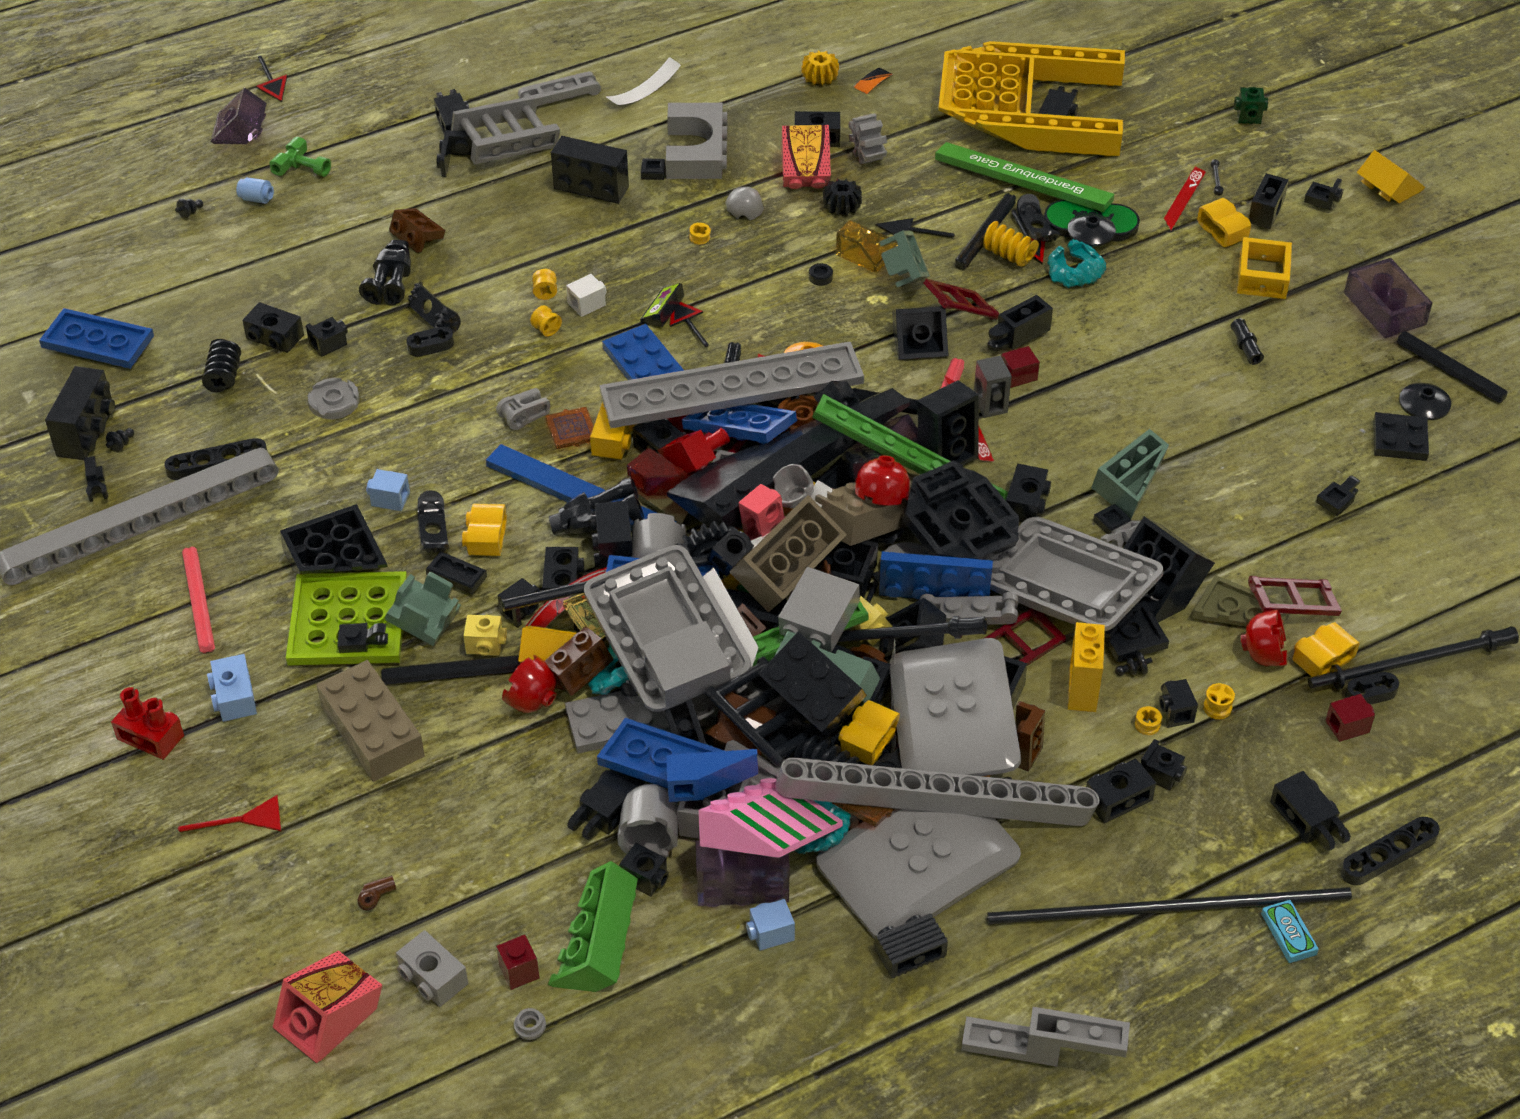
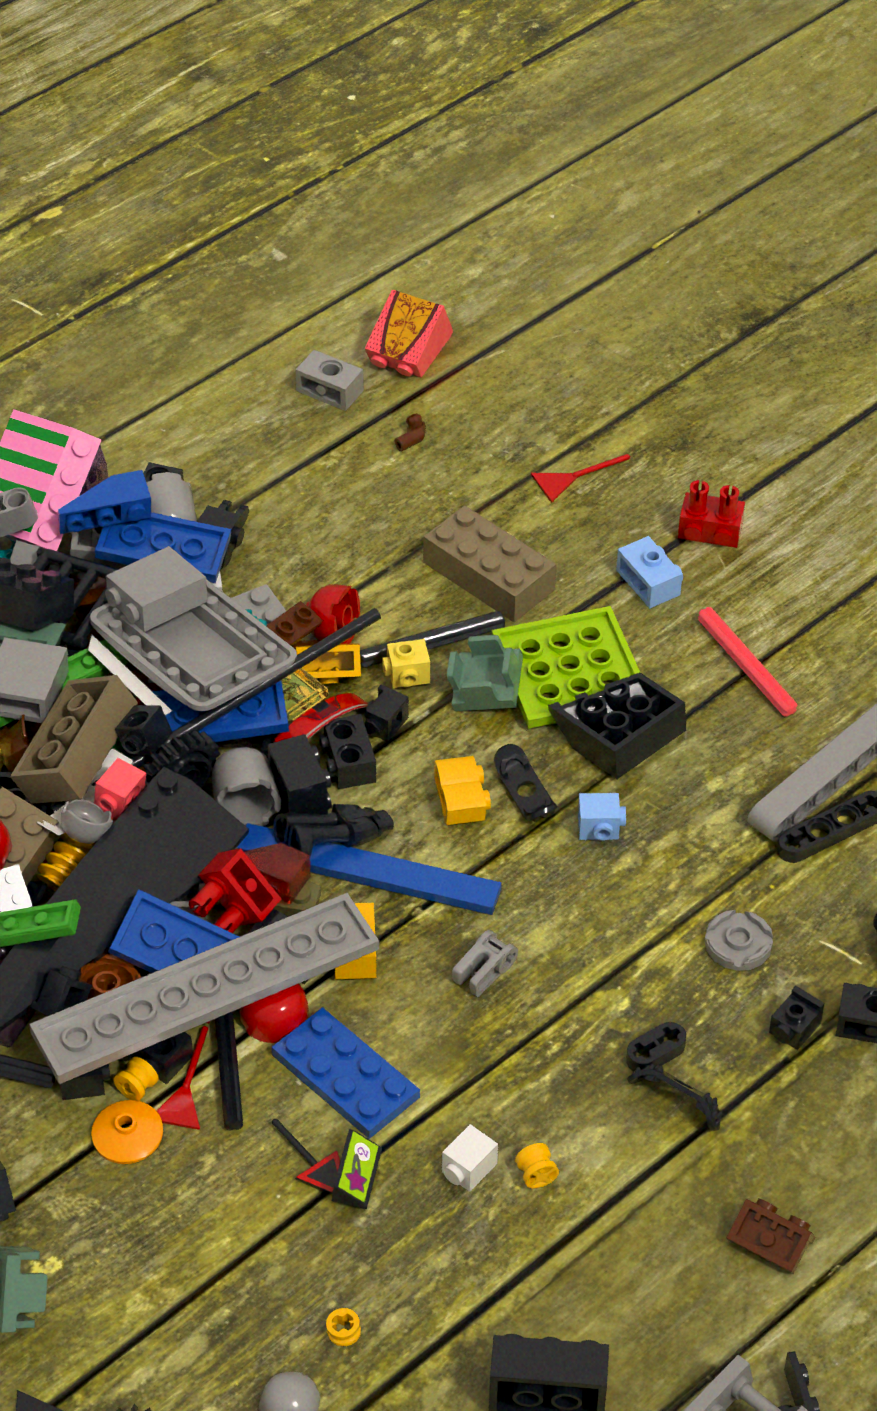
camera: 165 degrees right, 0 degrees up
black plate [338,623,389,653] -> none
black piece [359,240,411,306] -> none
black plate [426,551,487,594] -> none
dark red brick [496,934,540,990] -> none
light grey plate [514,1008,546,1040] -> none
yellow wheel [530,305,562,337] -> none
clear orange piece [545,407,594,449] -> none
bright green wedge [548,861,638,992] -> none
black tile [809,263,833,286] -> none
clear yellow slope [836,220,898,273] -> none

